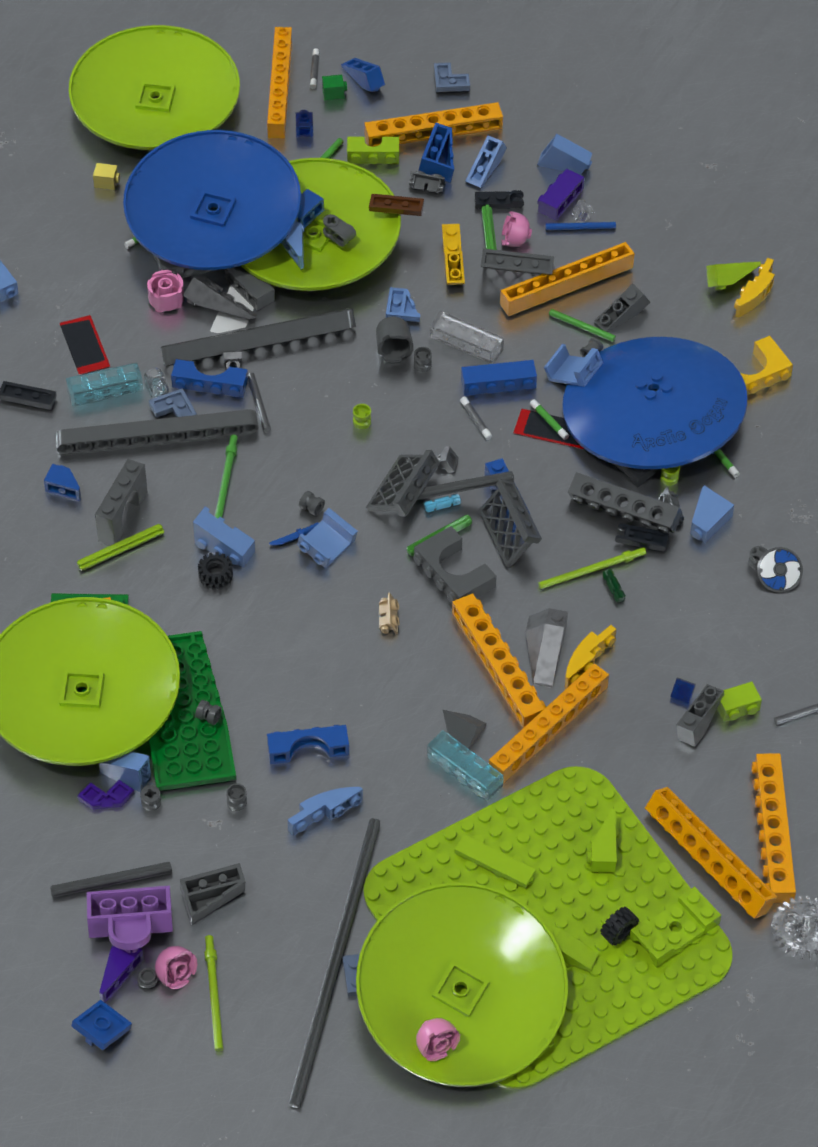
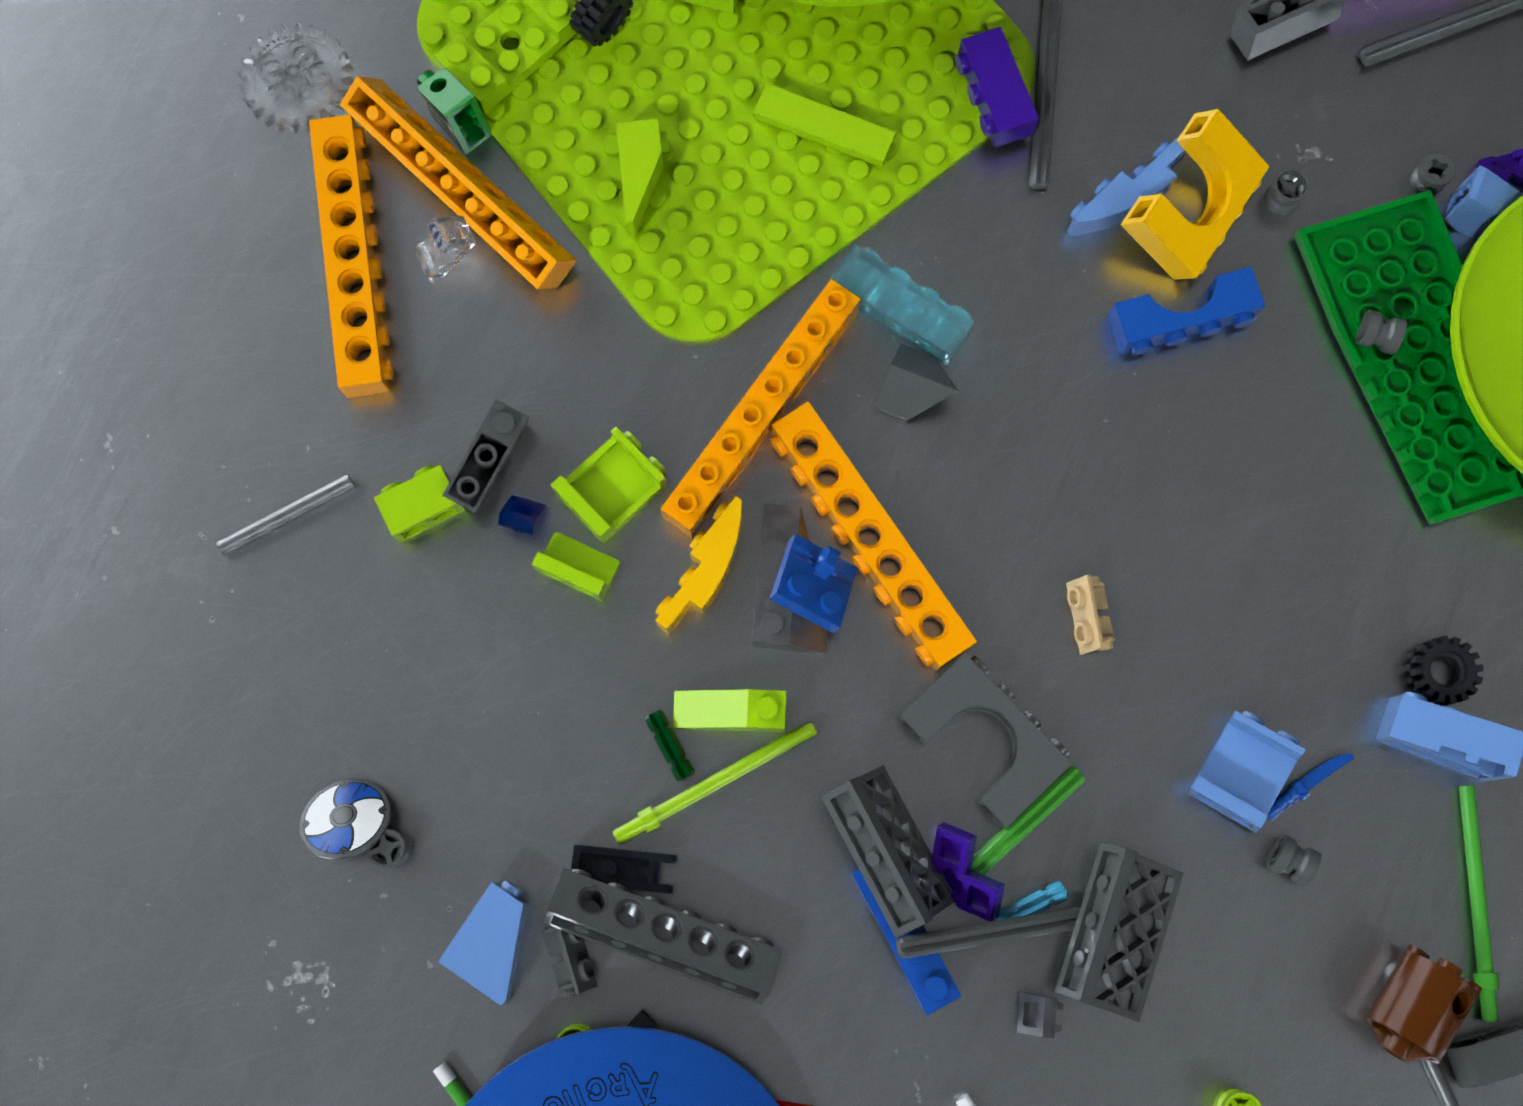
camera: 175 degrees right, 25 degrees up
none -> clear leg [414,216,476,278]
none -> green torso [417,68,491,155]
none -> lime panel [532,532,620,601]
none -> lime panel [550,427,667,544]
none -> slope [673,689,786,733]
none -> blue hinge [770,534,858,633]
none -> dark purple tile [931,822,1005,922]
none -> dark purple brick [955,26,1039,148]
none -> yellow arch [1120,109,1270,280]
none -> reddish brown cylinder [1365,944,1482,1064]

